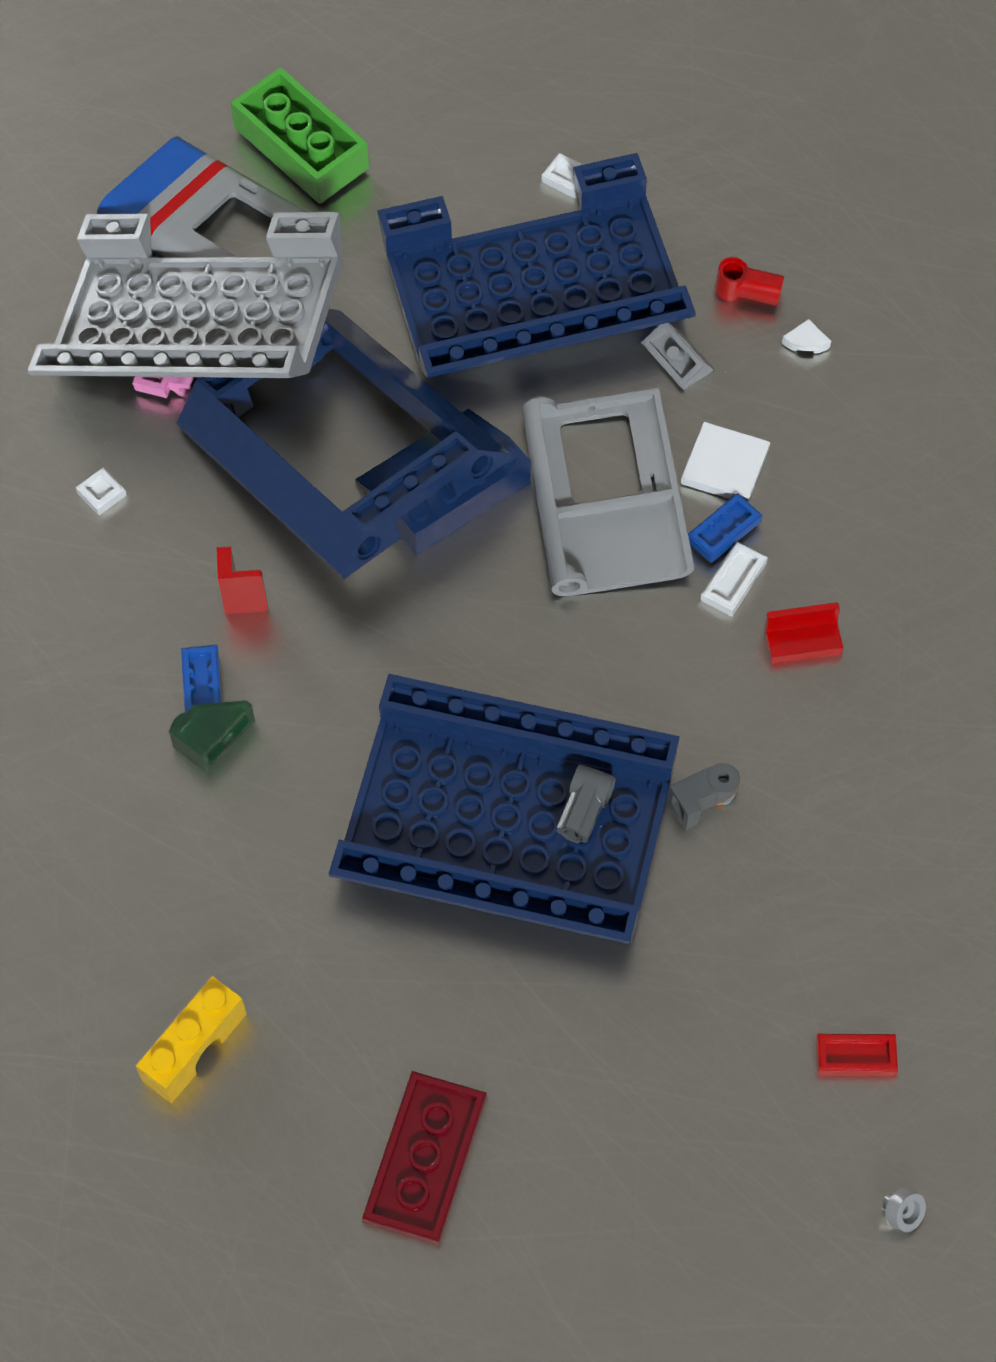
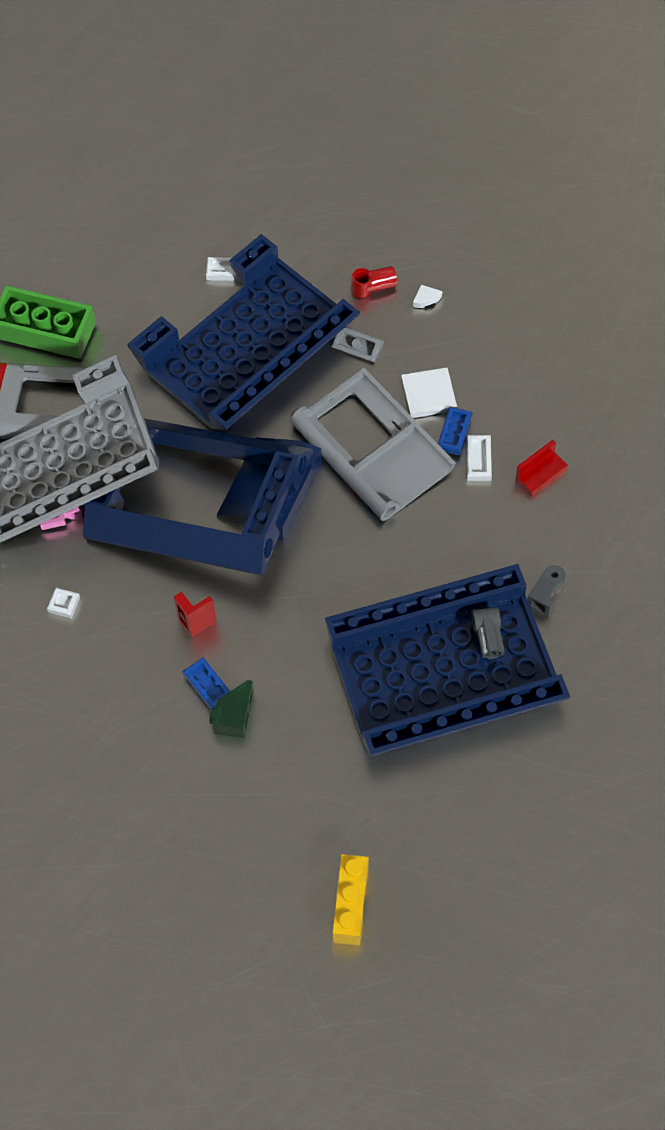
camera: 30 degrees left, 0 degrees up
dark red tile [362,1071,487,1246] -> none

